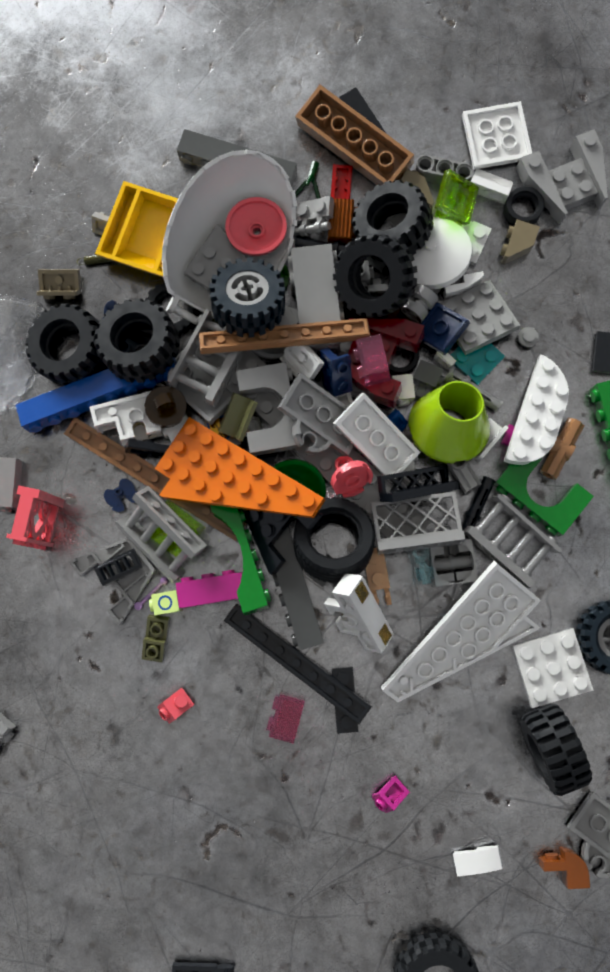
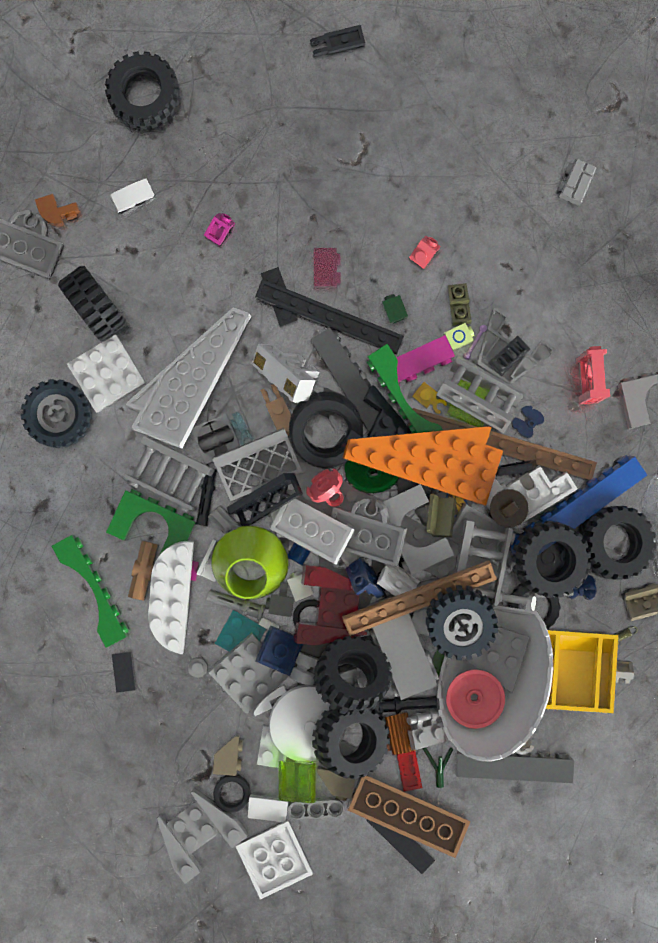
camera: 155 degrees right, 5 degrees up
clear pink brick [353,334,391,386] -> none
none -> dark green brick [381,294,408,325]
none -> yellow plate [412,382,447,414]

